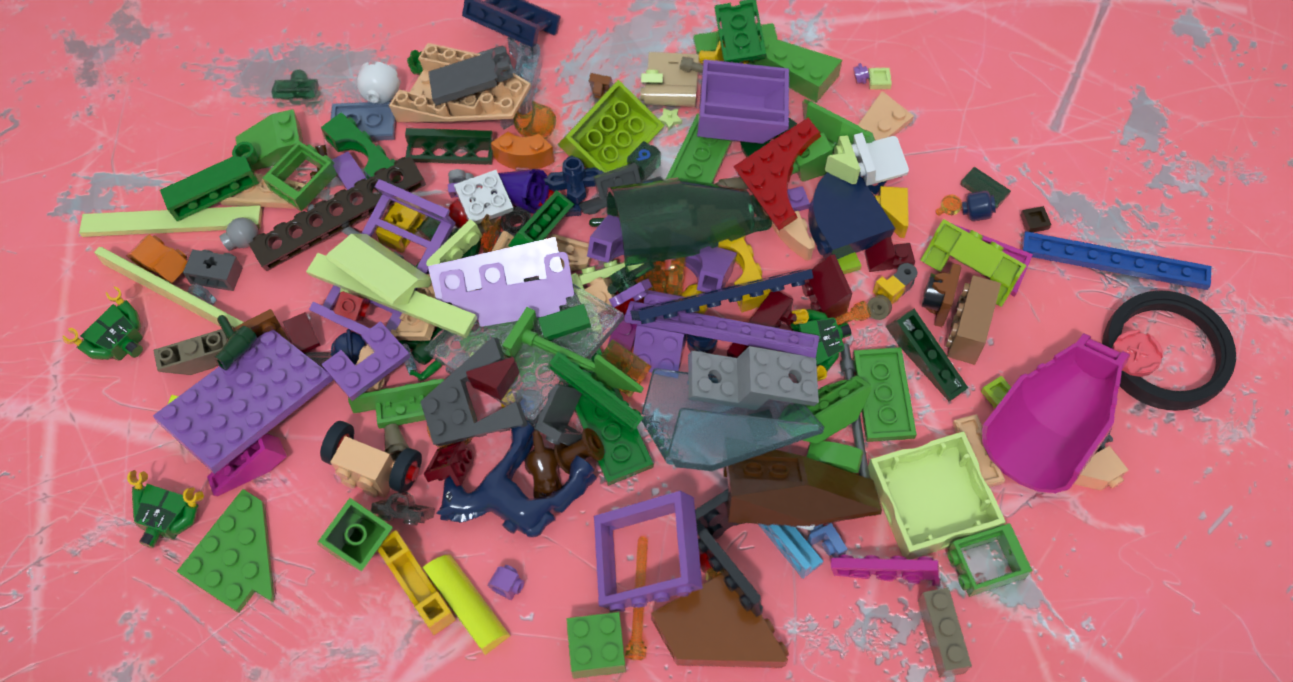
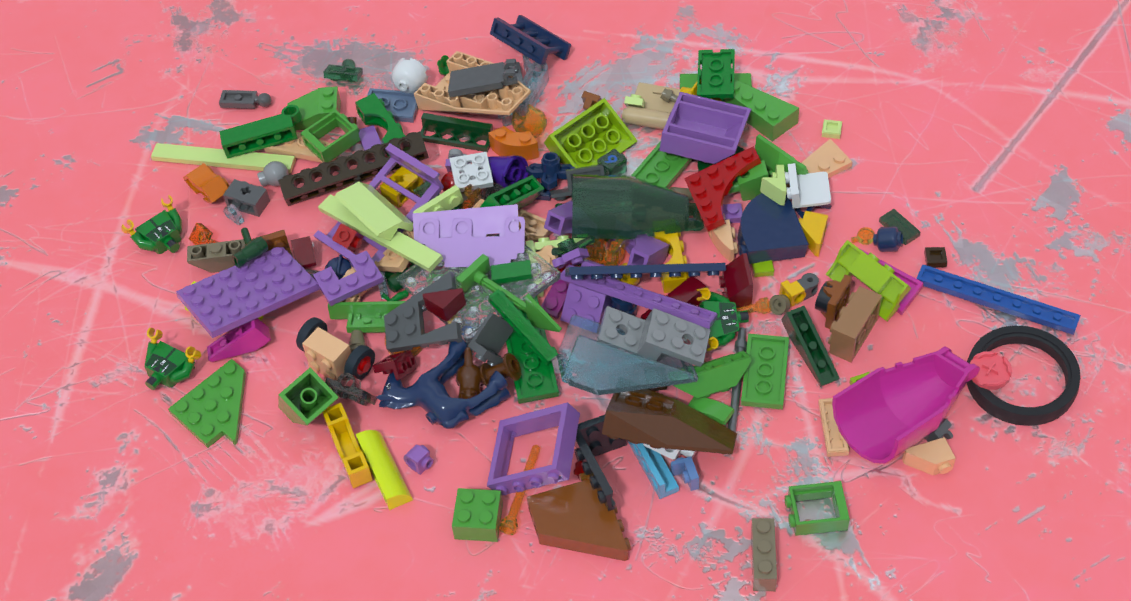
camera: 15 degrees right, 10 degrees down
yellowish green tile [94,247,244,328] -> none
clear yellow brick [601,339,651,397] -> none
yellowish green piece [658,108,682,130] -> none
dark pink wing [831,555,941,587] -> none
medium lavender plate [853,63,869,84] -> none
dark red slope [864,237,915,272] -> none
yellowish green tile [868,431,1006,560] -> none
none -> clear orange plate [189,223,218,245]
none -> dark grey plate [219,90,272,109]

